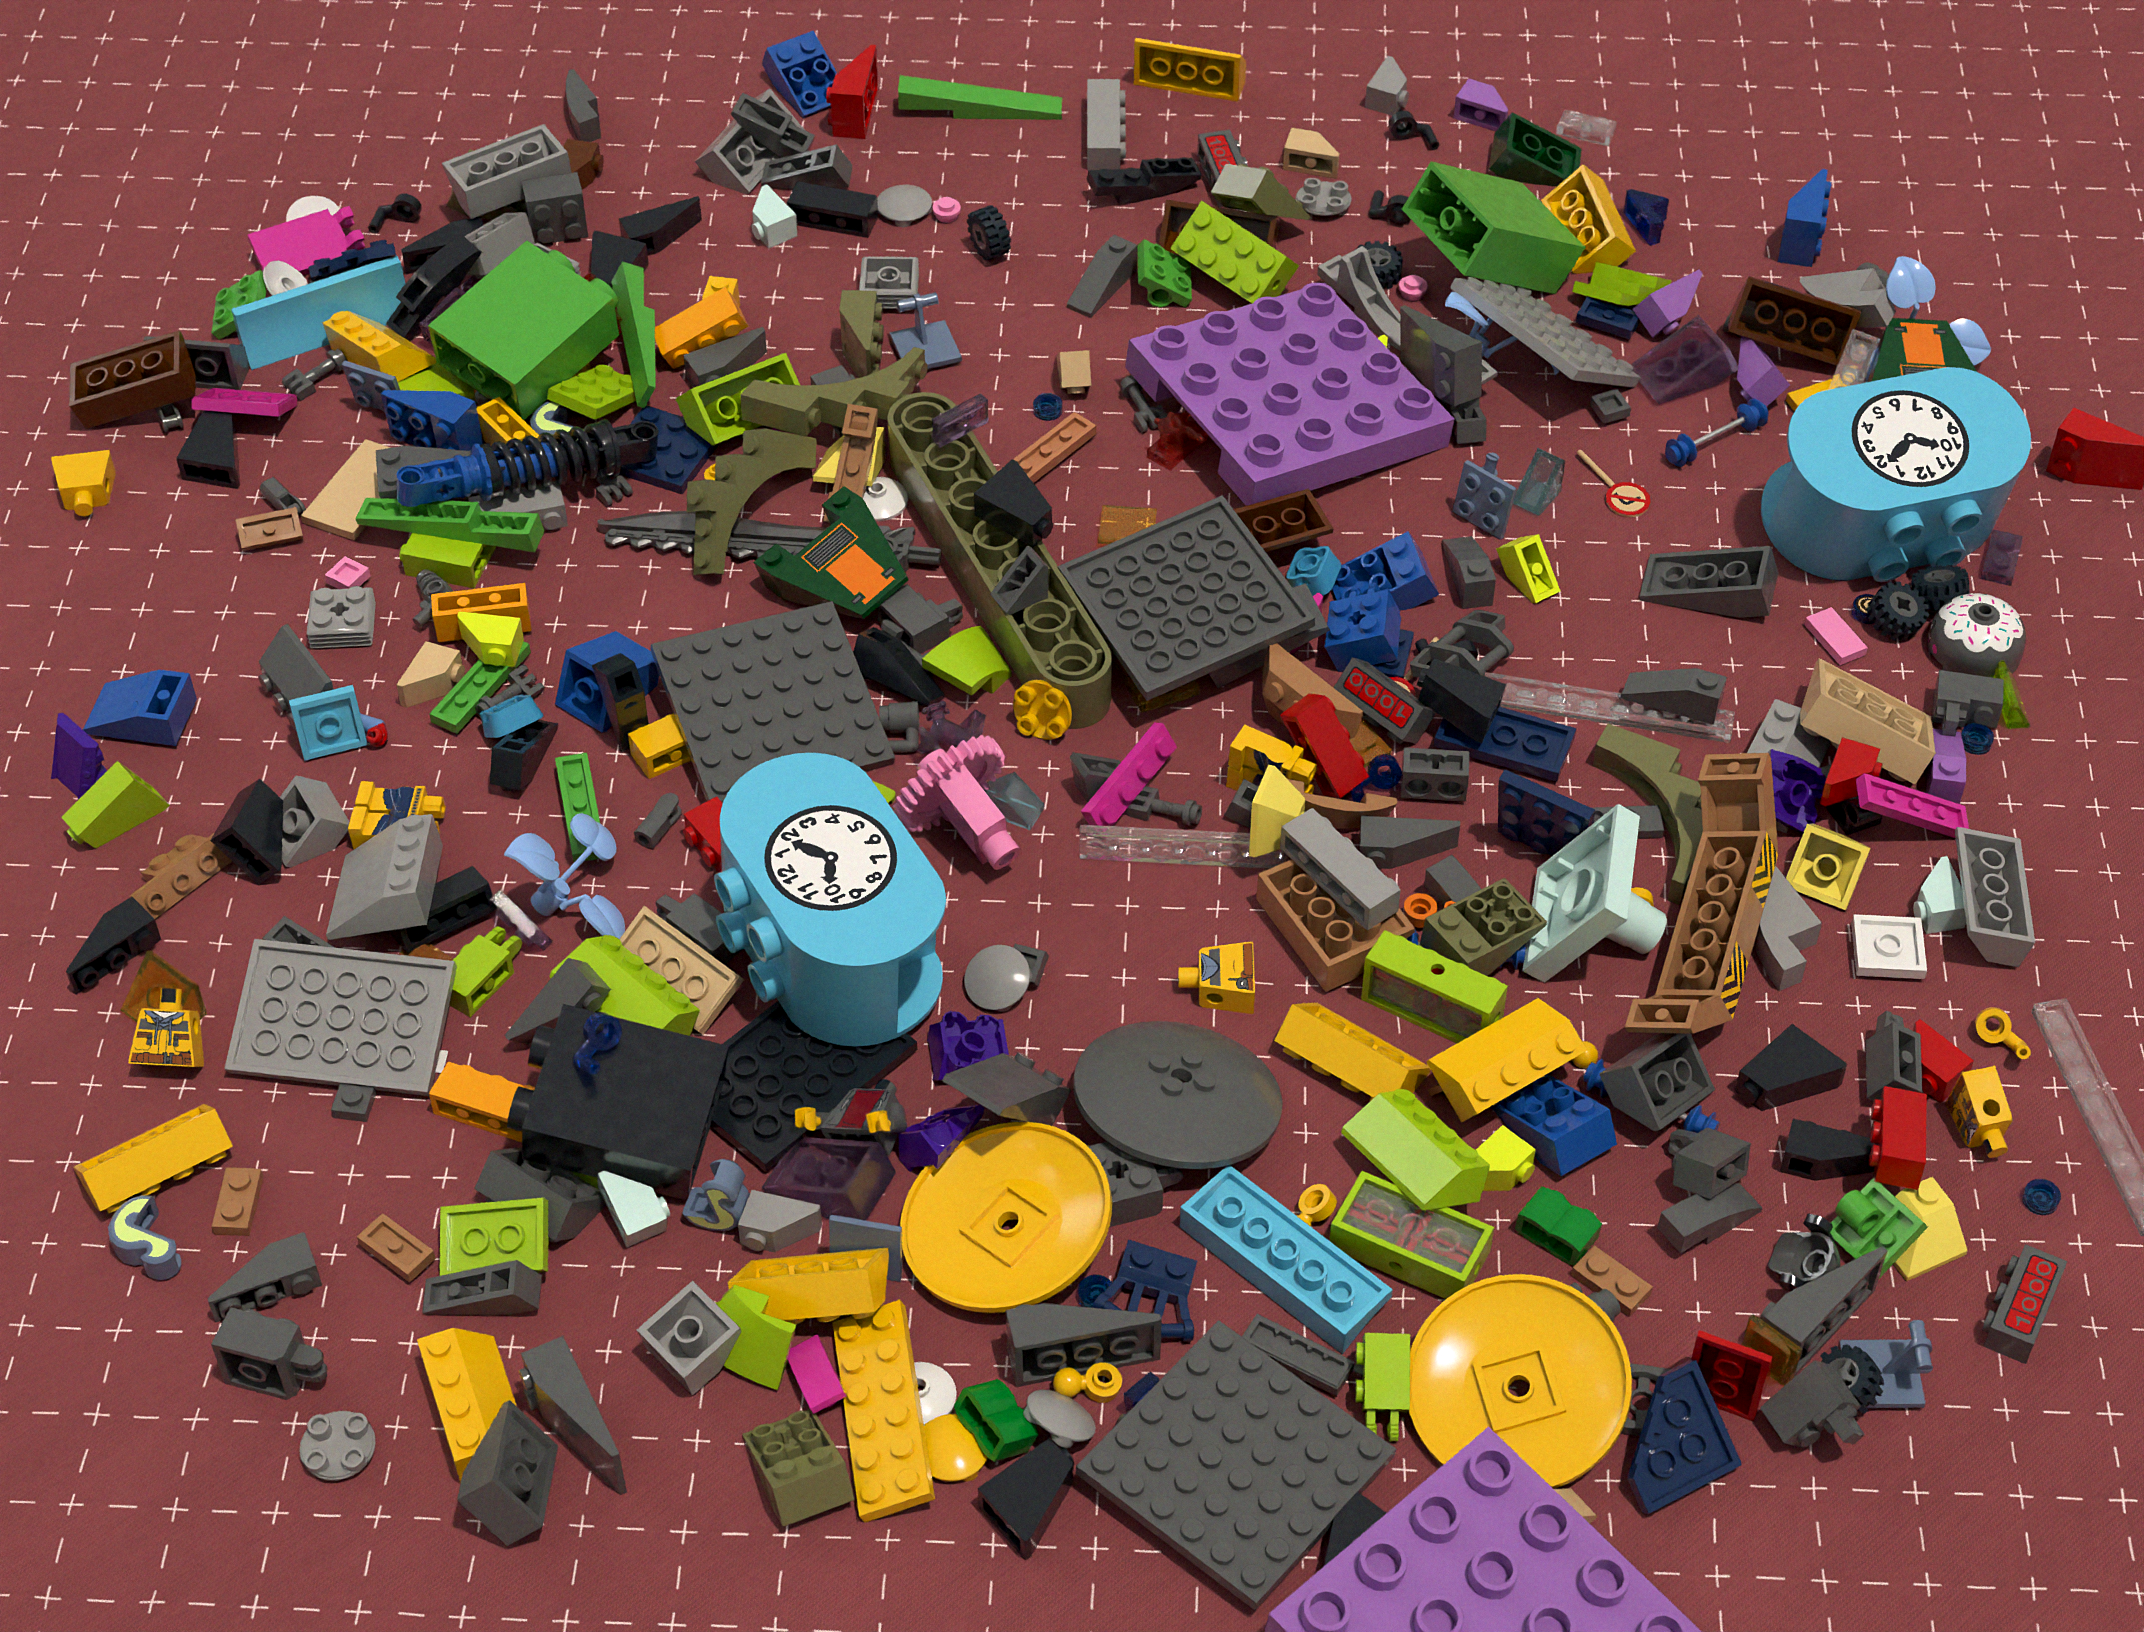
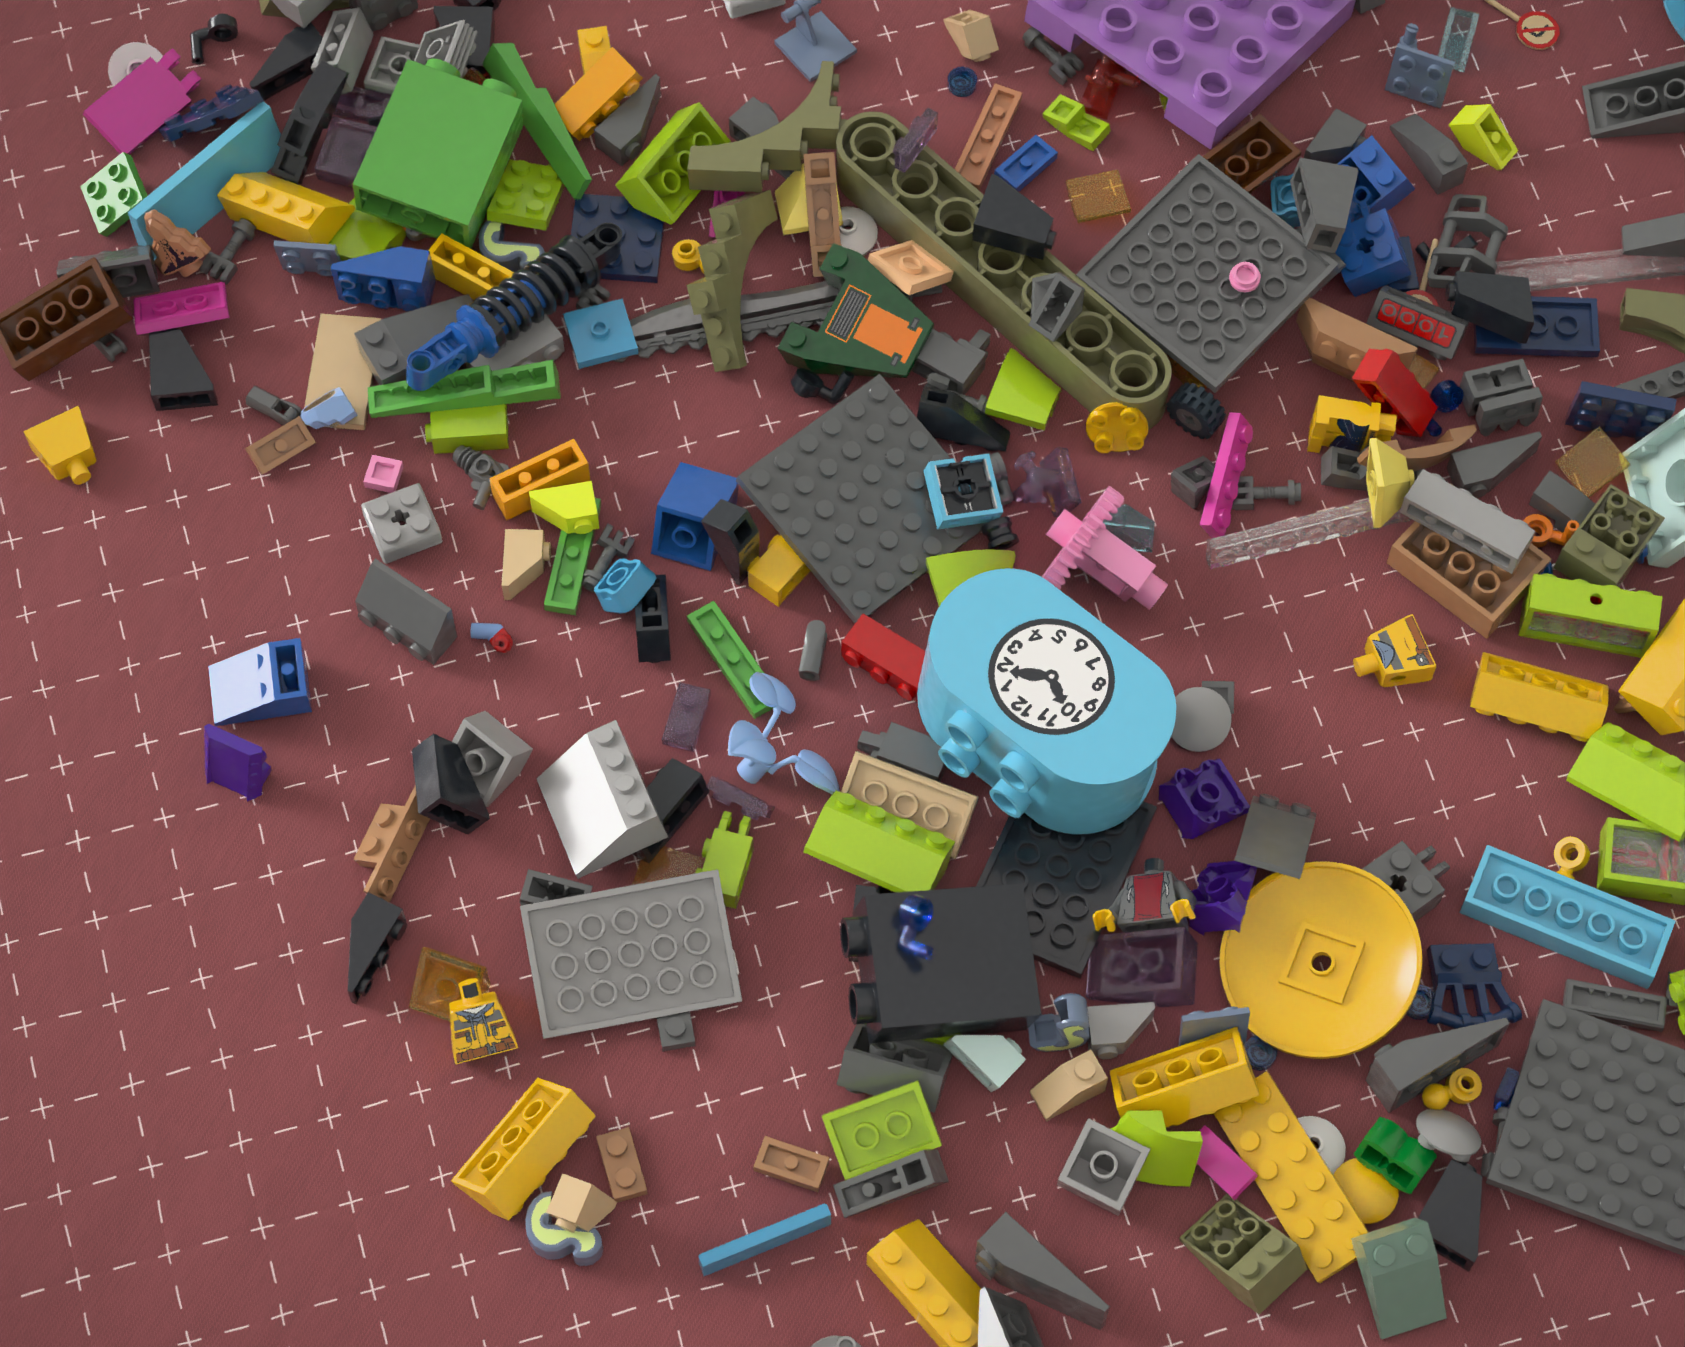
camera: 20 degrees left, 15 degrees up
lime slope [62,761,170,849] -> none
dark grey slope [207,1232,322,1322] -> none
dark grey hinge [211,1307,328,1400] -> none
white dish [263,261,308,296] -> none
medium azure plate [289,685,368,761] -> none
yellow hips [348,781,446,849] -> none
light orange brick [429,1062,535,1142] -> none
dark grey slope [504,958,611,1044] -> none
olive slope [839,290,884,378] -> none
dark grey dish [1073,1021,1282,1169] -> none
none -> nougat rock [144,209,211,277]
none -> light blue rock [301,387,358,429]
none -> light grey brick [414,20,477,79]
none -> tan slope [546,1174,617,1233]
none -> dark azure plate [563,299,639,369]
none -> clear purple plate [662,682,711,752]
none -> dark azure tile [698,1204,831,1276]
none -> black plate [791,368,854,404]
none -> light nougat plate [868,240,954,295]
none -> piece [923,453,1003,530]
none -> black wheel [981,517,1019,550]
none -> blue plate [994,135,1058,192]
none -> tan slope [1030,1050,1108,1121]
none -> lime slope [1043,94,1111,151]
none -> black wheel [1166,383,1226,439]
none -> bright pink plate [1229,262,1261,293]
none -> clear blue tile [1244,1036,1277,1071]
none -> dark grey slope [1290,157,1358,253]
none -> dark grey slope [1304,108,1367,164]
none -> sand green slope [1351,1217,1447,1339]
none -> dark grey plate [1475,387,1543,437]
none -> clear yellow piece [1555,426,1631,498]

